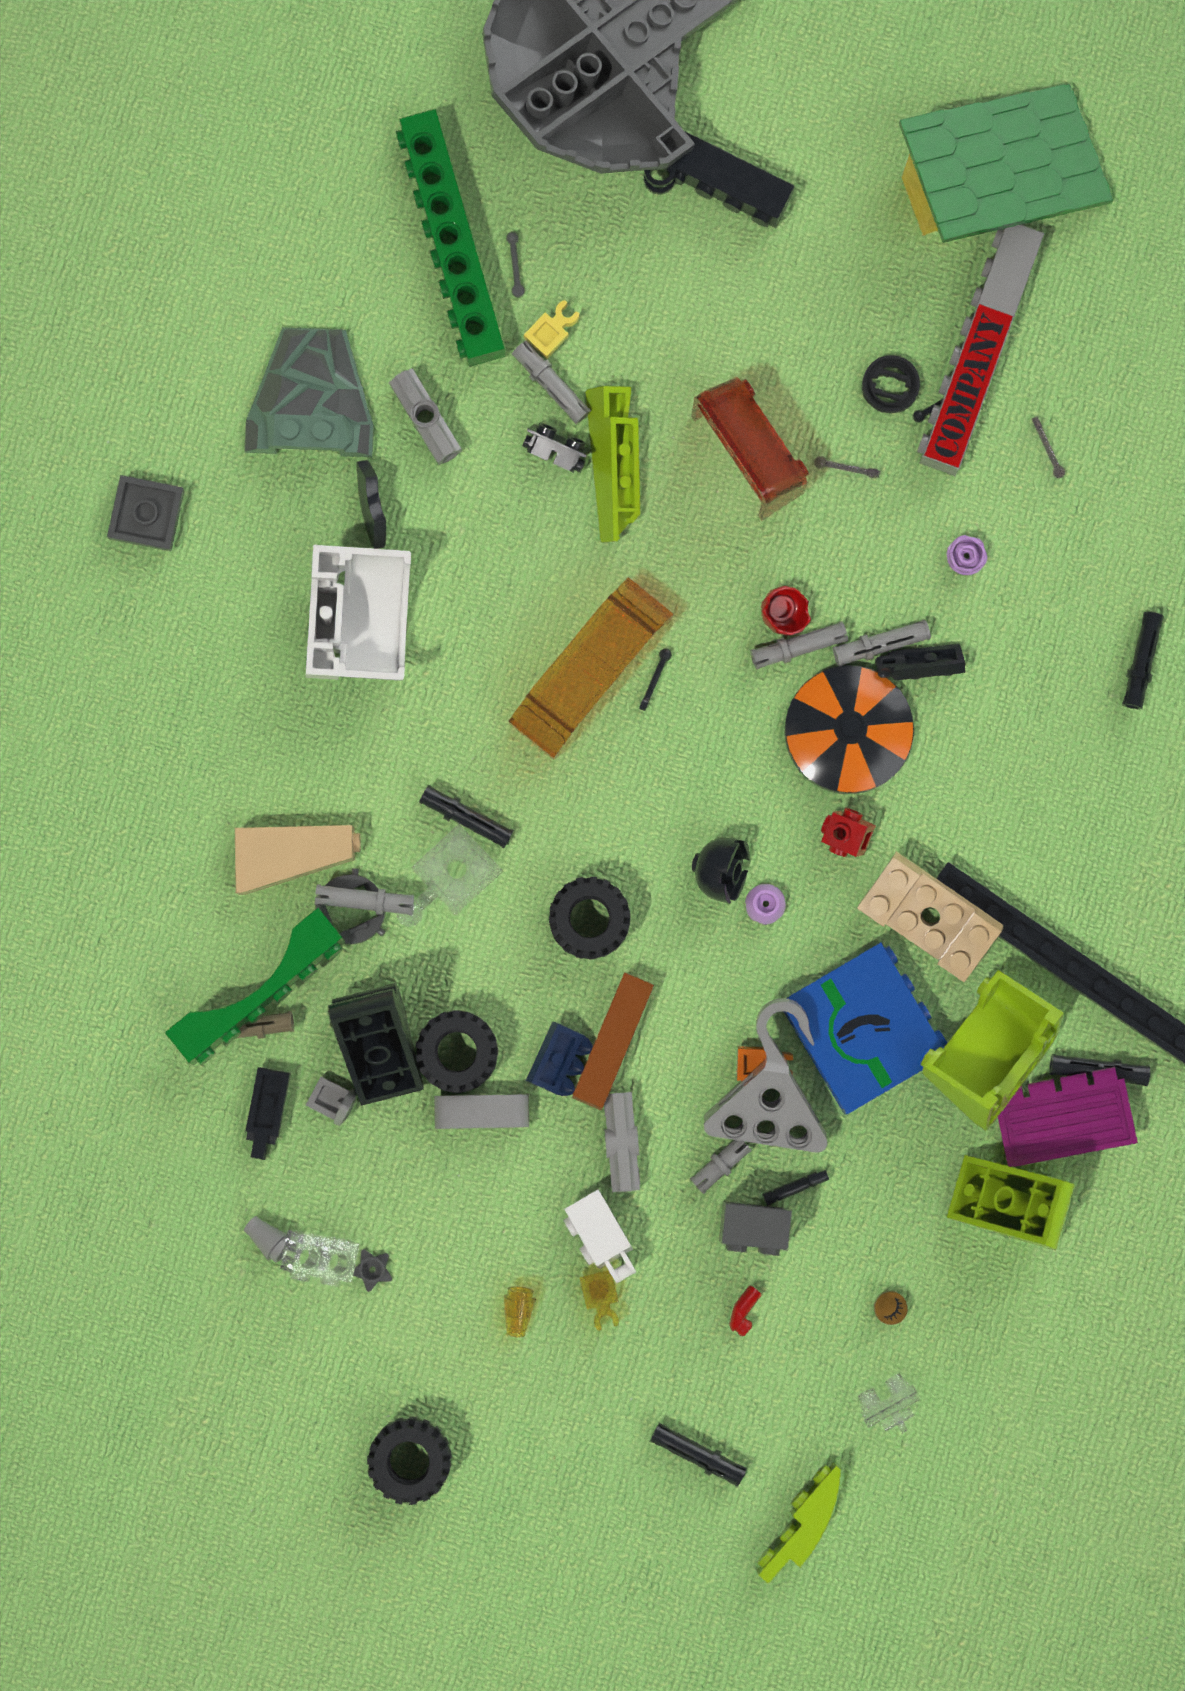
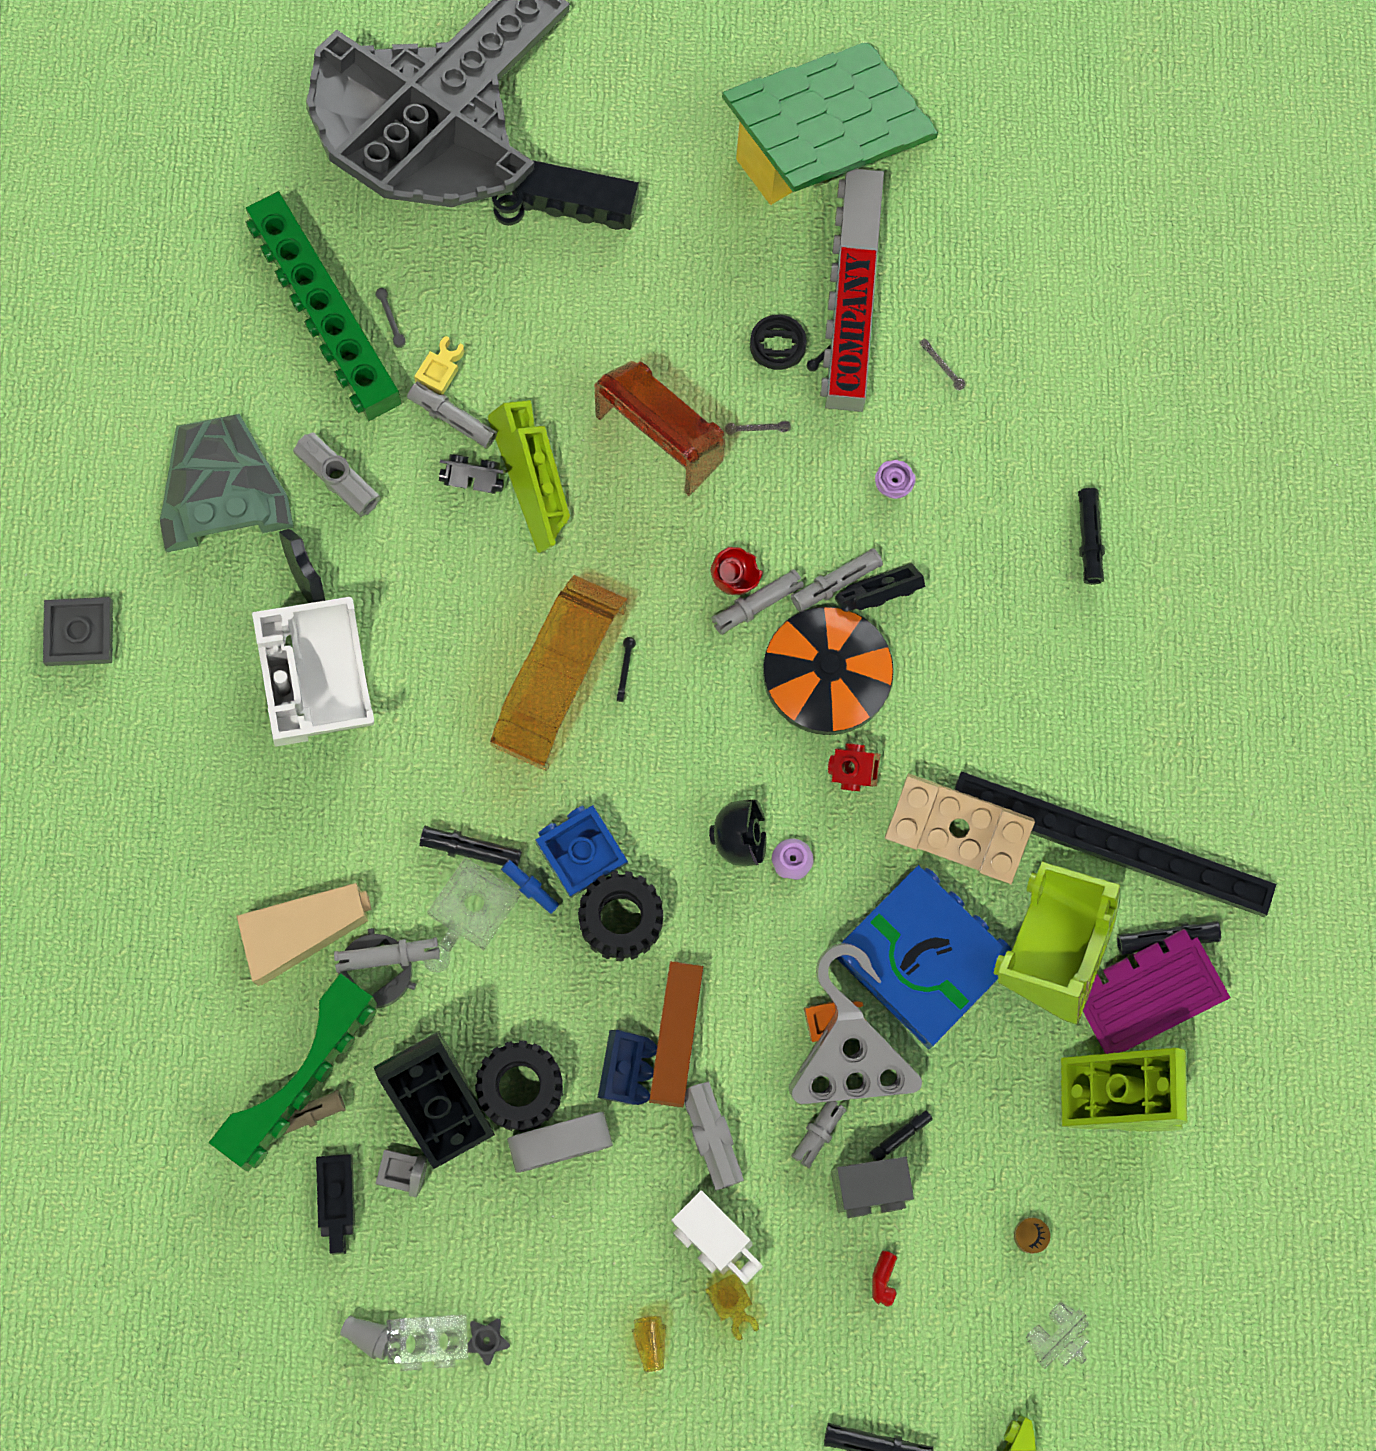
camera: 20 degrees left, 10 degrees down
none -> blue bar [501,860,559,914]
none -> blue plate [535,805,628,898]

